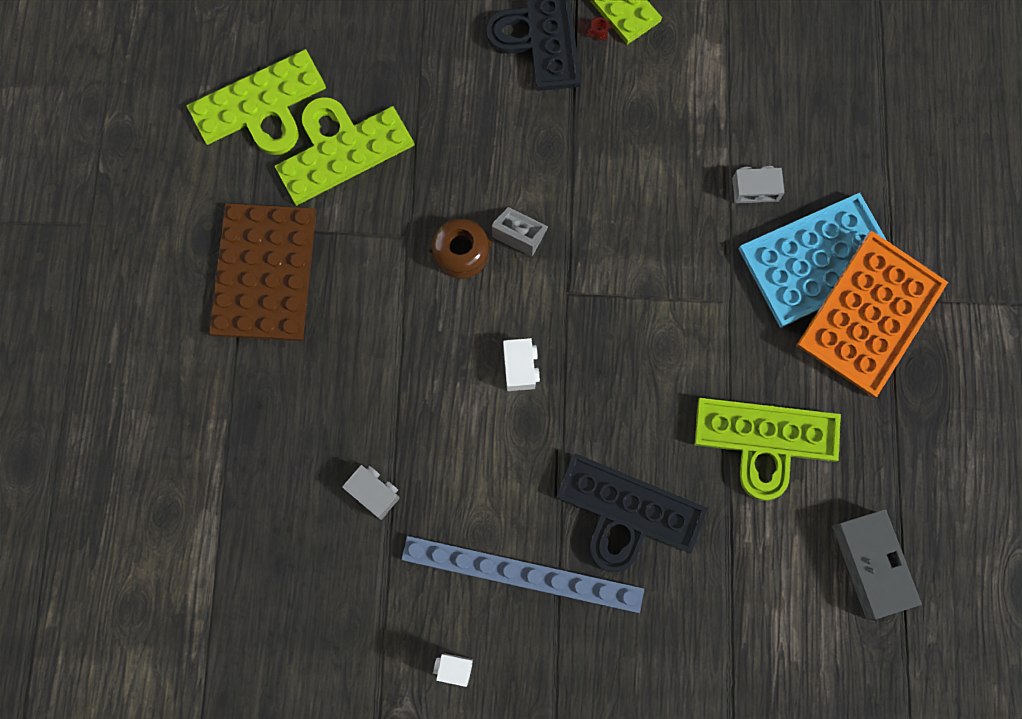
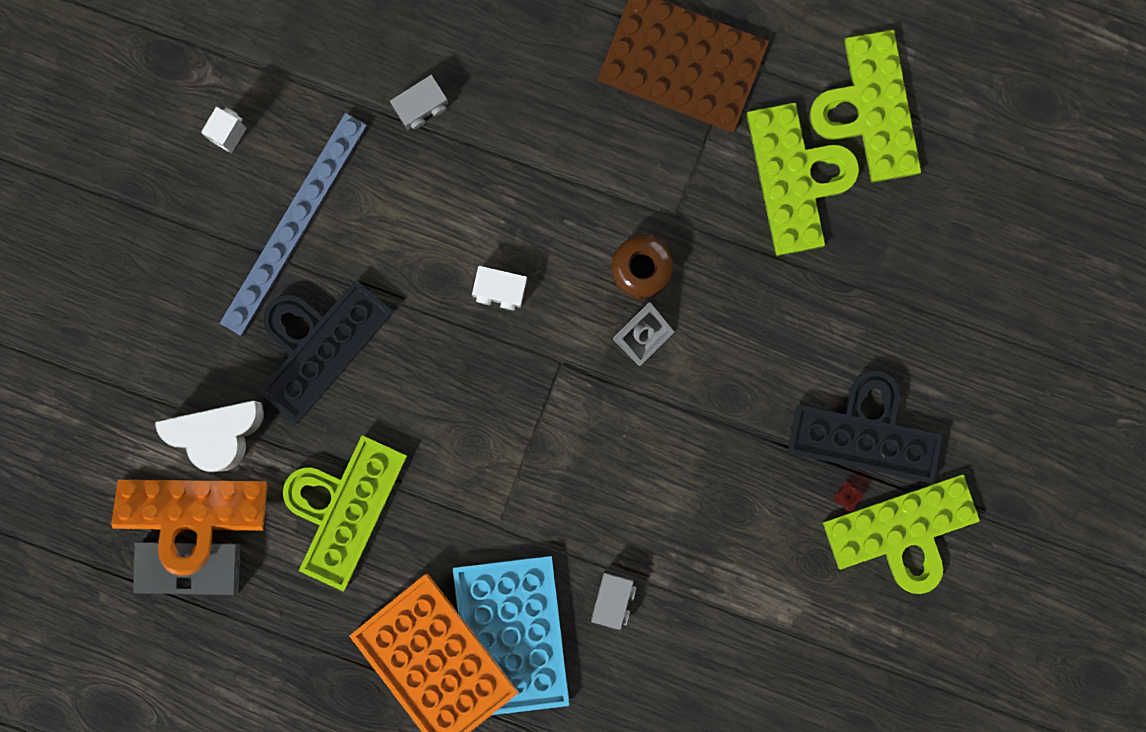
camera: 105 degrees right, 10 degrees up
none -> orange plate [111,480,268,575]
none -> white brick [155,401,264,471]

